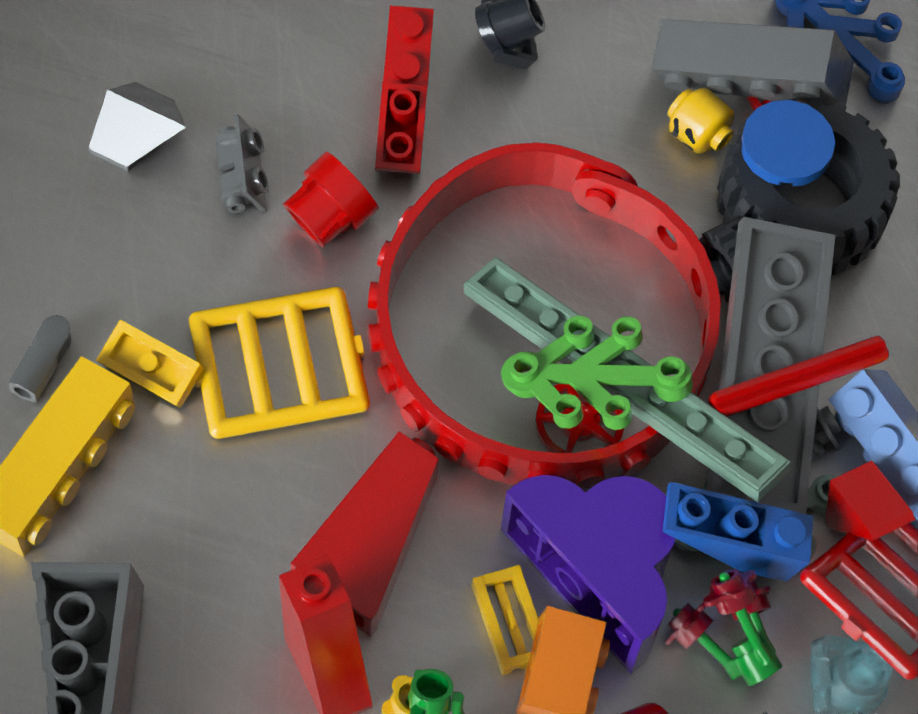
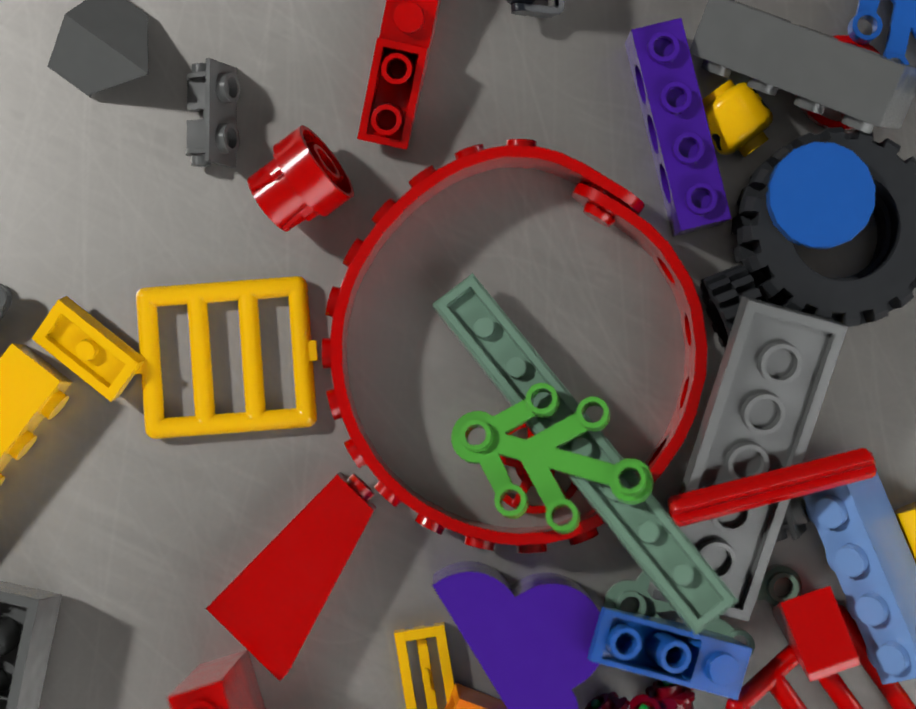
camera: 10 degrees right, 25 degrees up
none -> dark purple brick [625,18,731,237]

